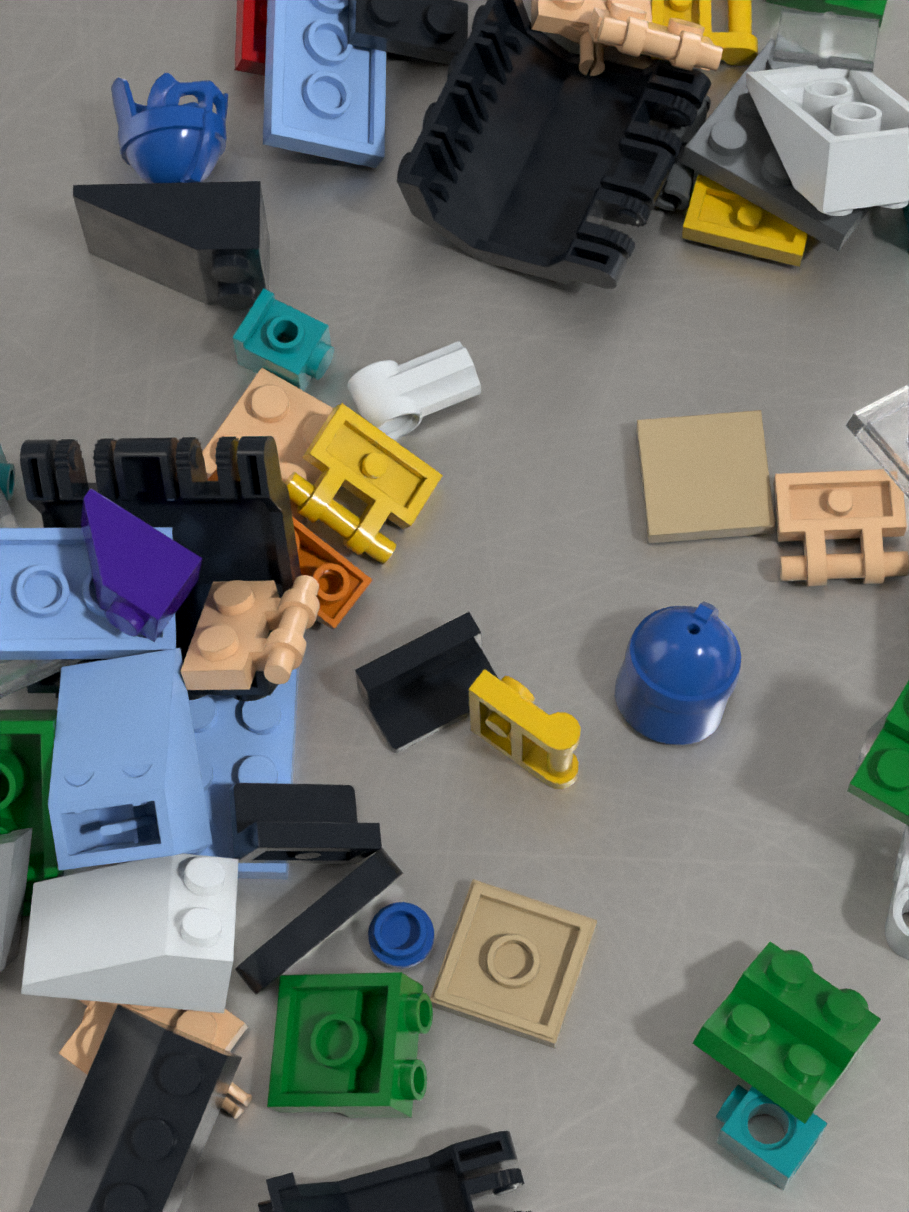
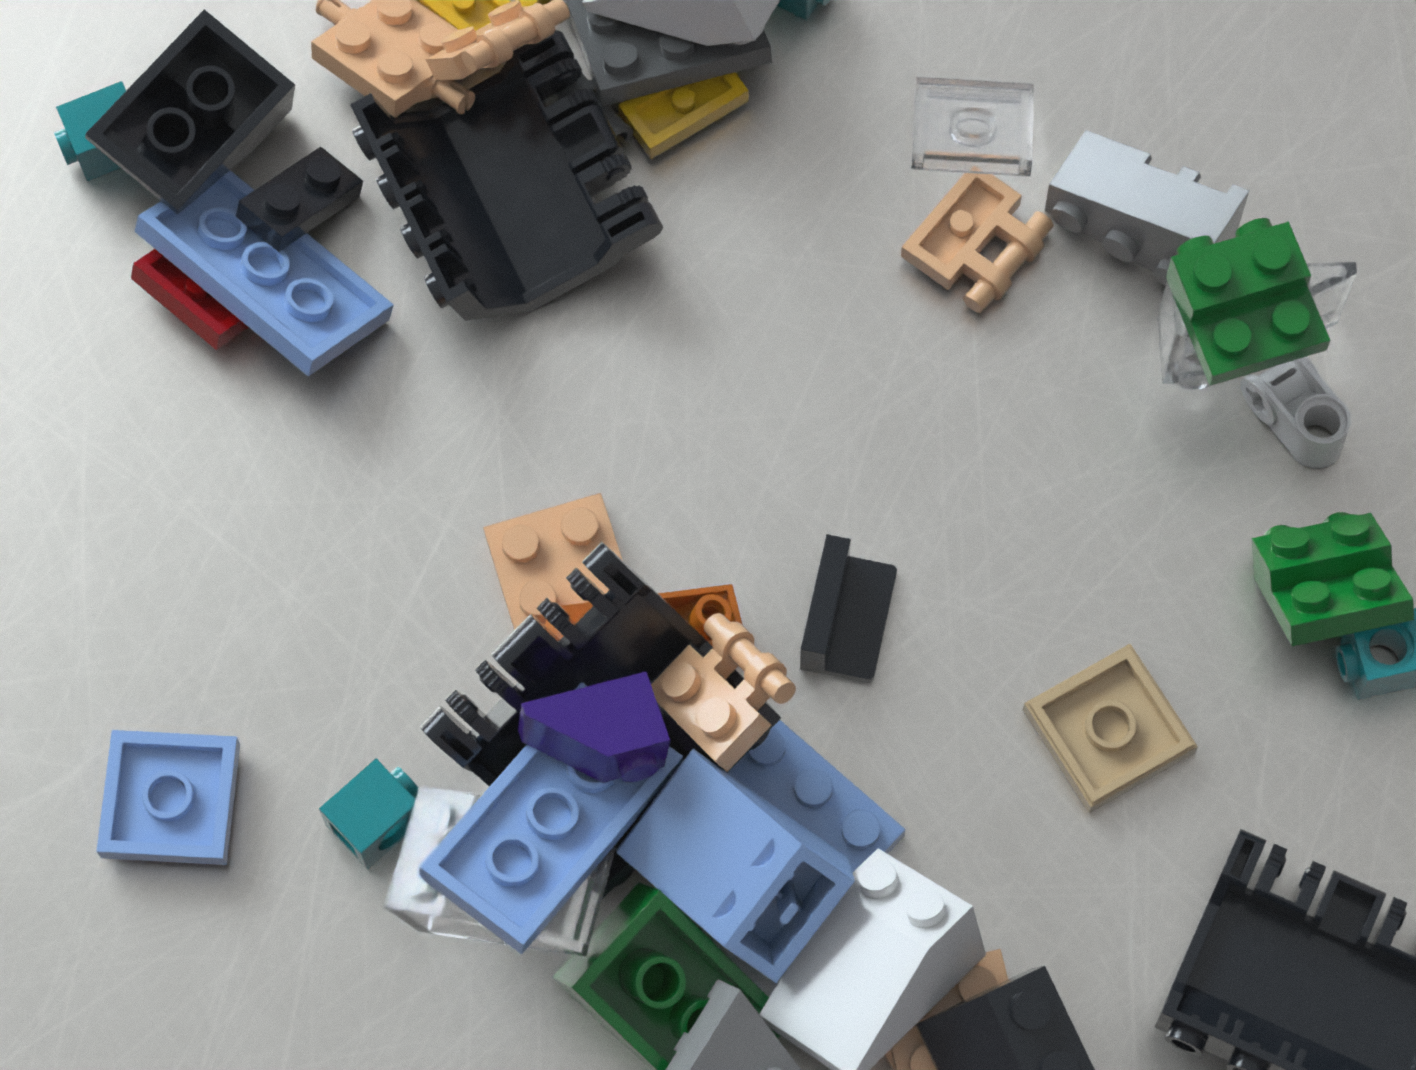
camera: 50 degrees left, 0 degrees up
black slope [73,181,270,310] -> none
blue helmet [111,73,228,183] -> none
black panel [229,783,382,864] -> none
teal brick [232,288,335,391] -> none
black beam [235,848,403,995] -> none
green plate [267,972,433,1118] -> none
yellow plate [285,403,443,565] -> none
white piece [347,341,481,440] -> none
blue plate [368,902,434,969] -> none
yellow plate [469,669,581,789] -> none
blue helmet [614,602,741,745] -> none
tan tile [636,410,775,543] -> none

